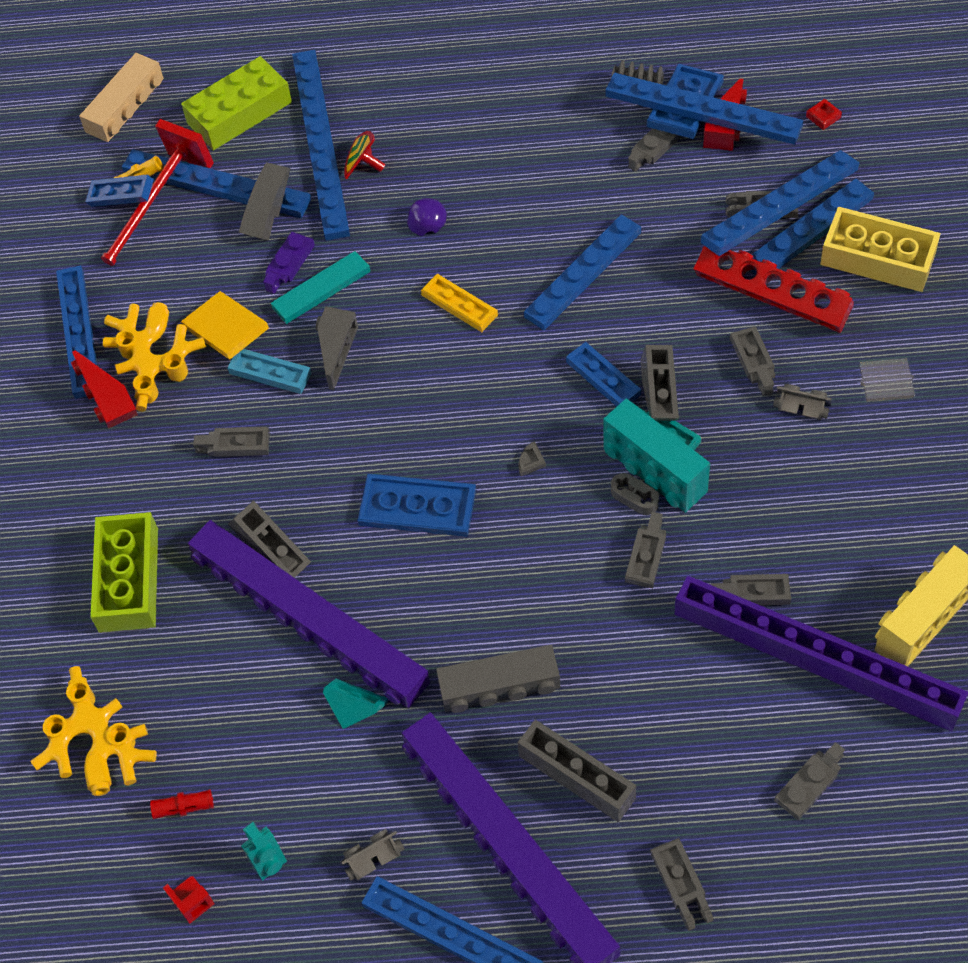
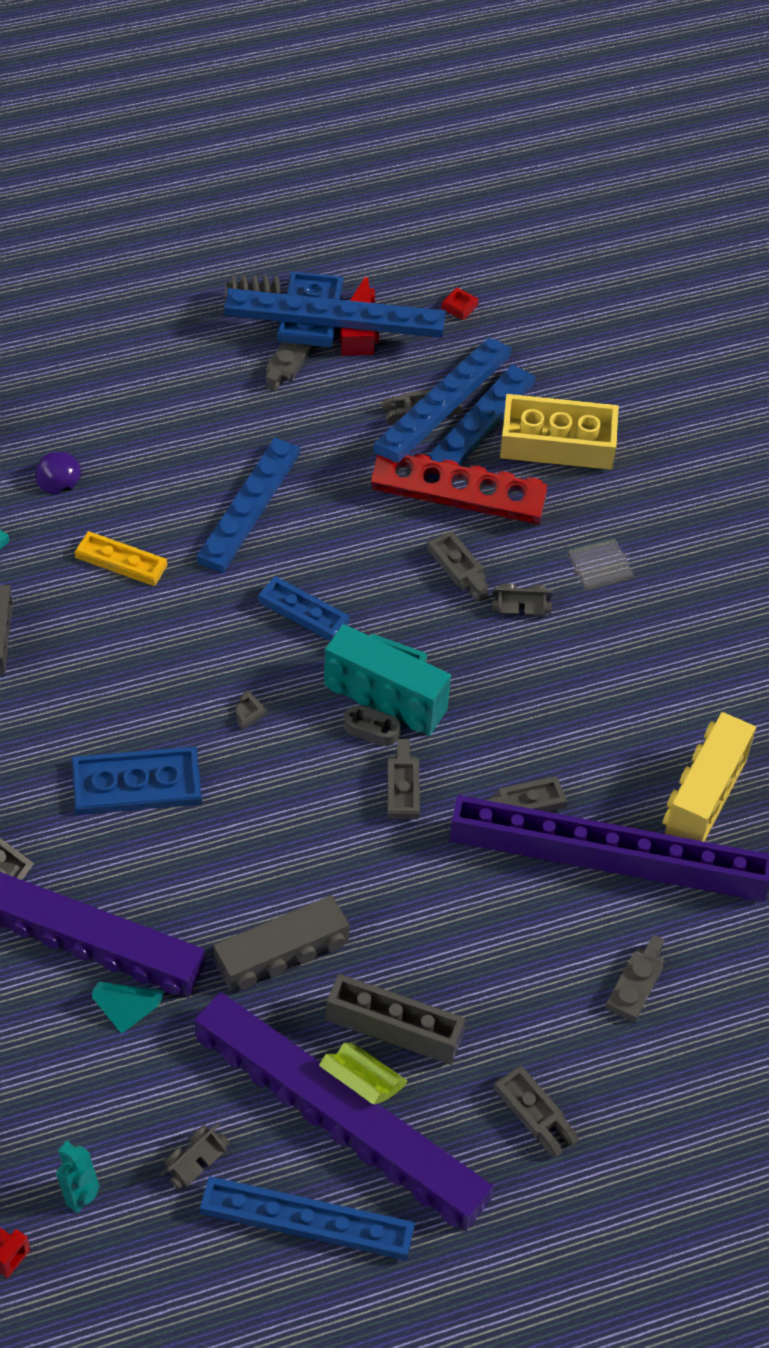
camera: 25 degrees left, 5 degrees down
dark grey slope [640,345,679,421] -> none
none -> lime slope [319,1043,408,1105]

